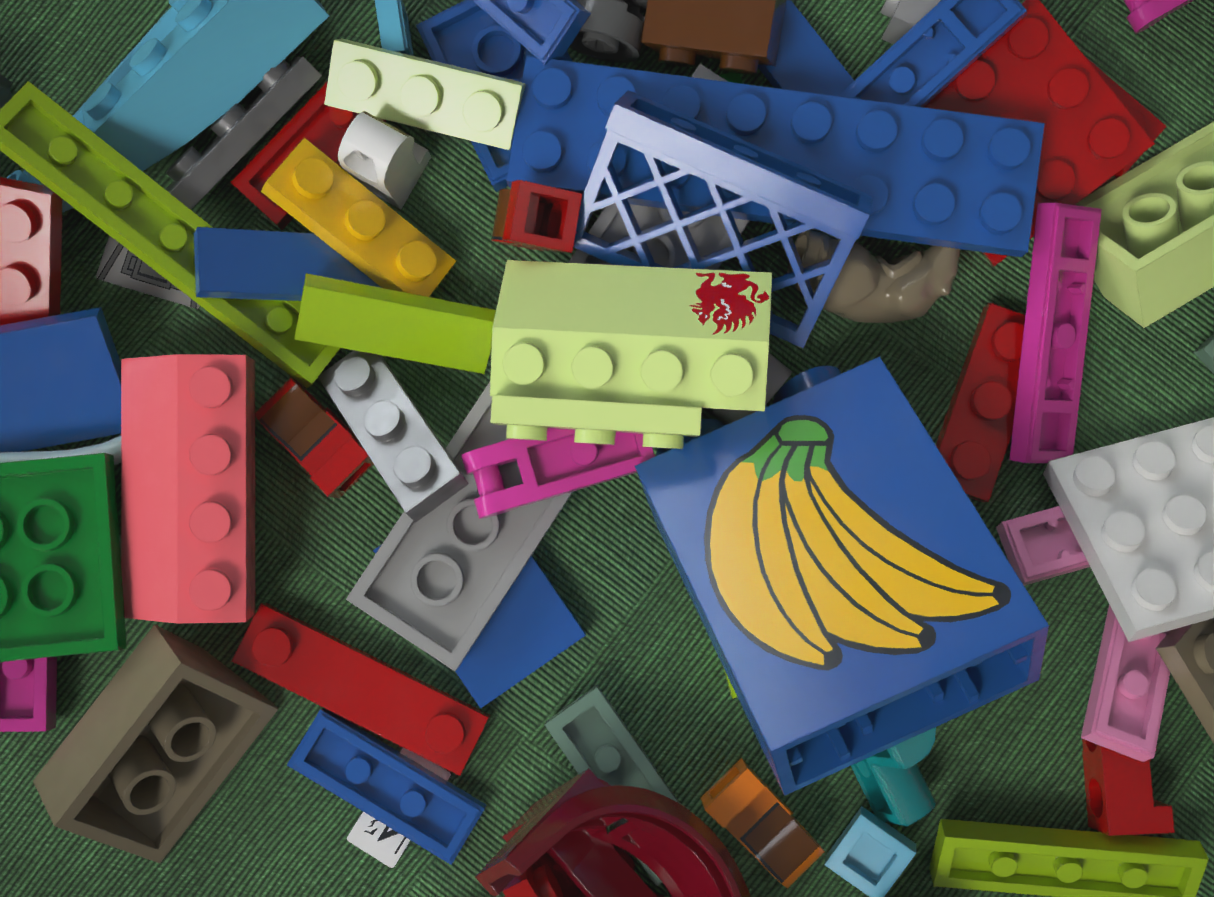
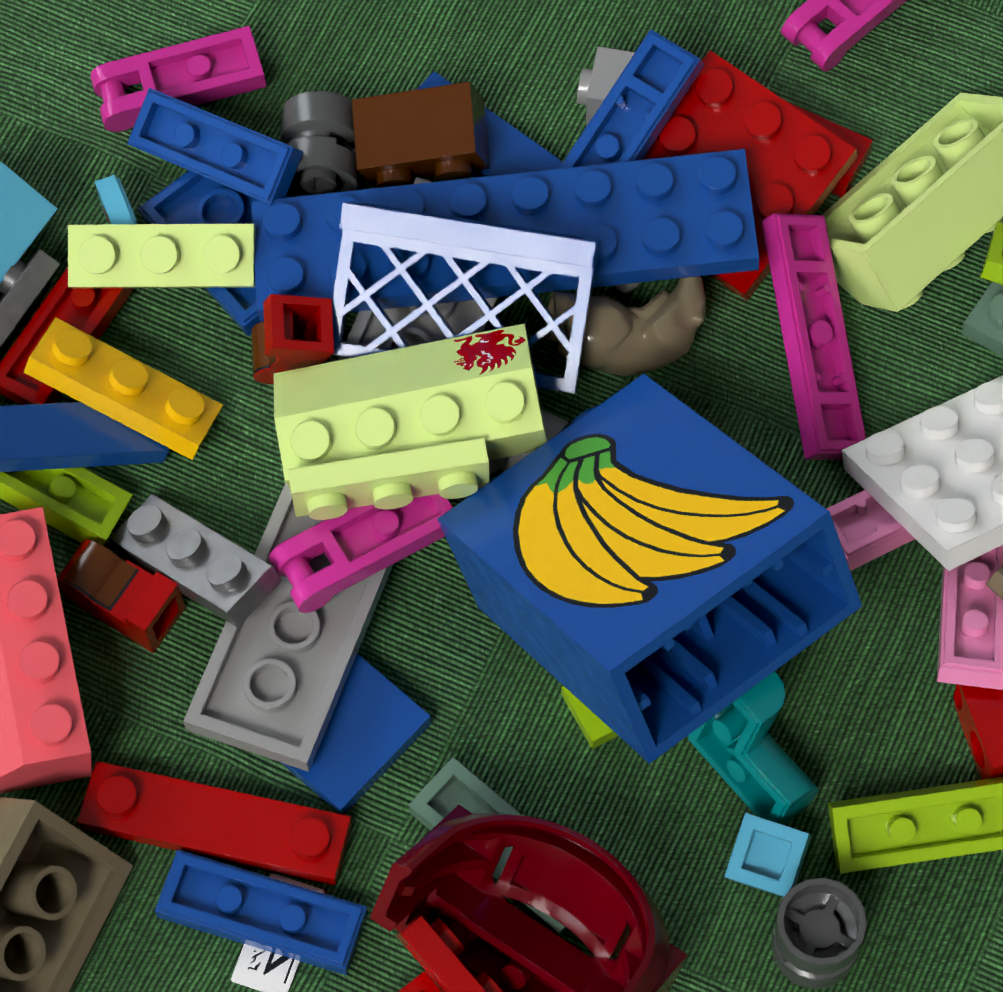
camera: 10 degrees left, 20 degrees down
lime tile [294,273,496,374] -> none
white leg [338,111,431,209] -> none
leg [701,758,825,888] -> none
red plate [936,303,1025,502] -> none

